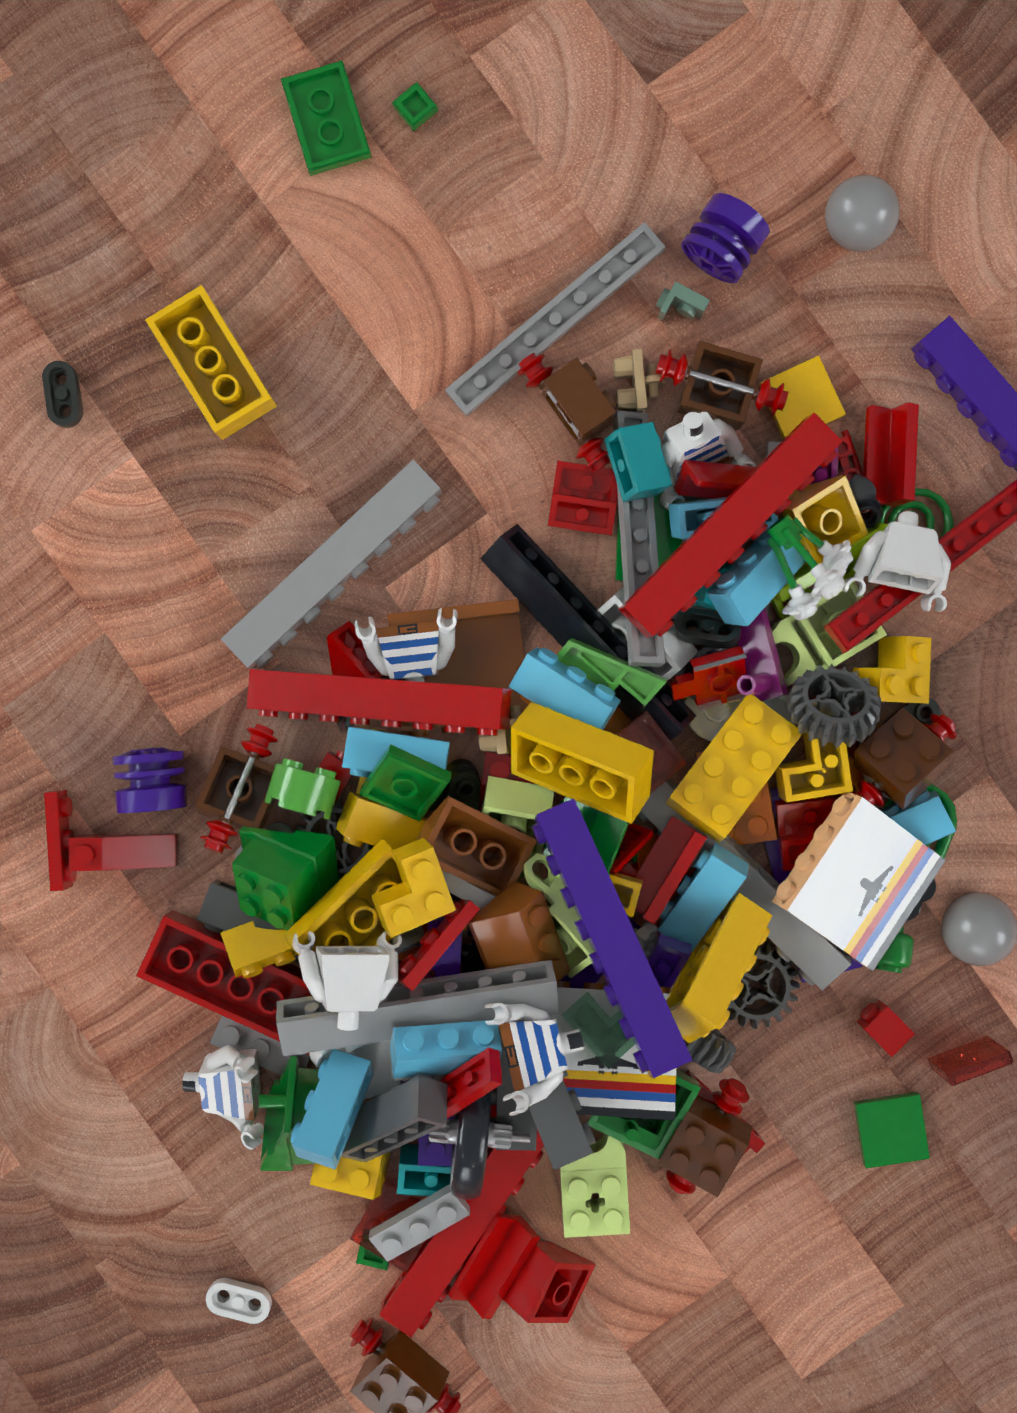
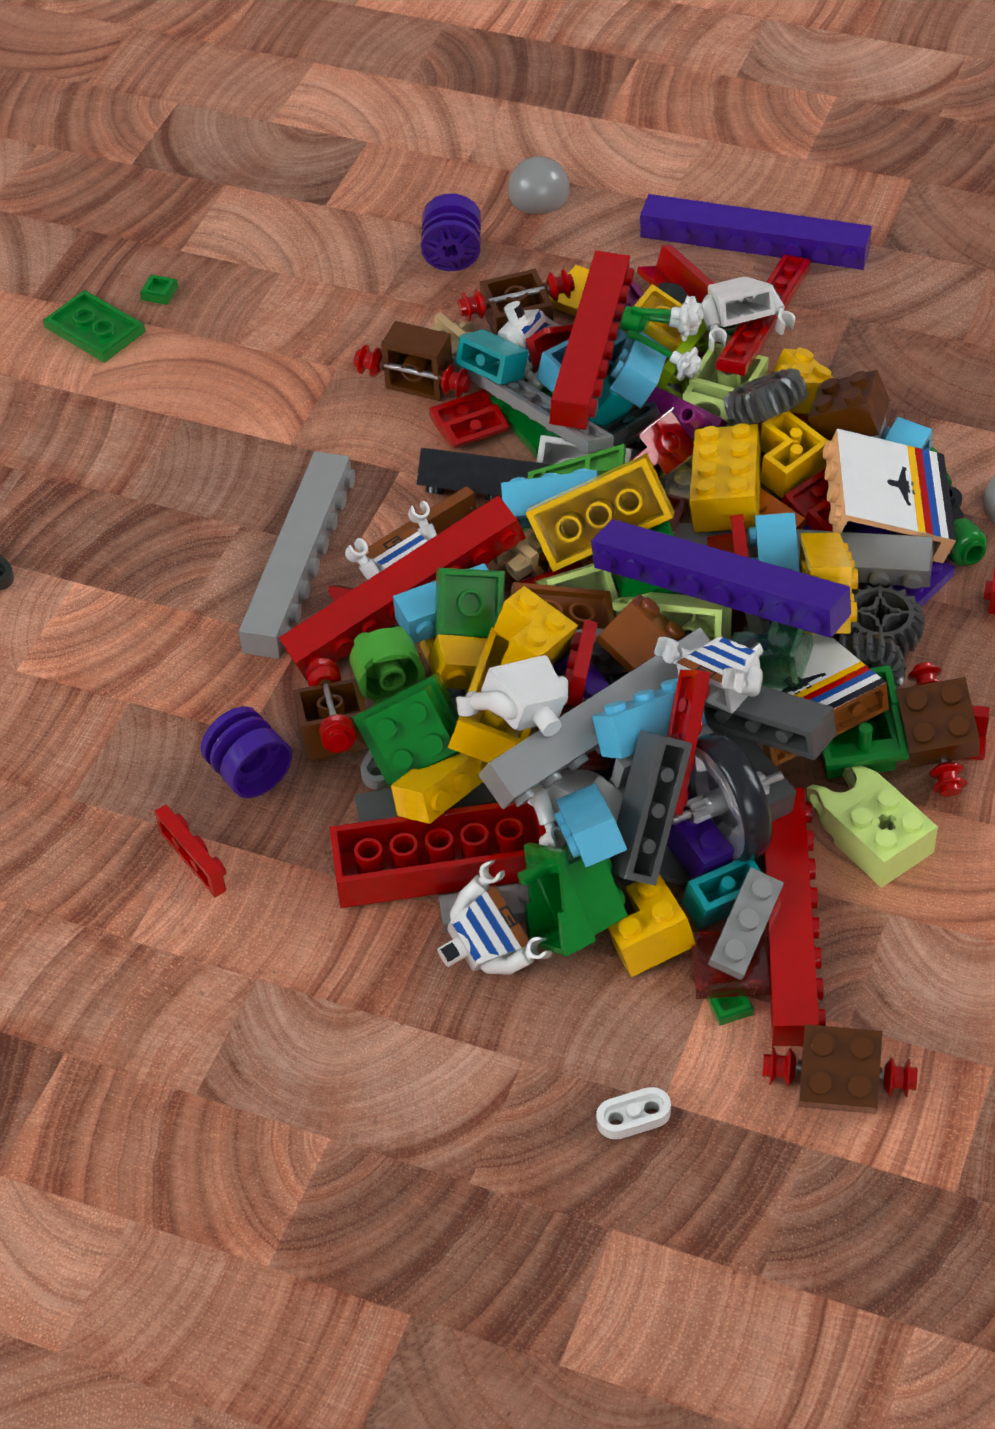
camera: 30 degrees left, 40 degrees down
red slope [69,834,177,871] -> none
yellow brick [145,285,277,440] -> none
light grey plate [445,222,665,417] -> none
red panel [448,1213,540,1319] -> none
red slope [503,1241,596,1323] -> none
sand green bracket [656,281,710,321] -> none

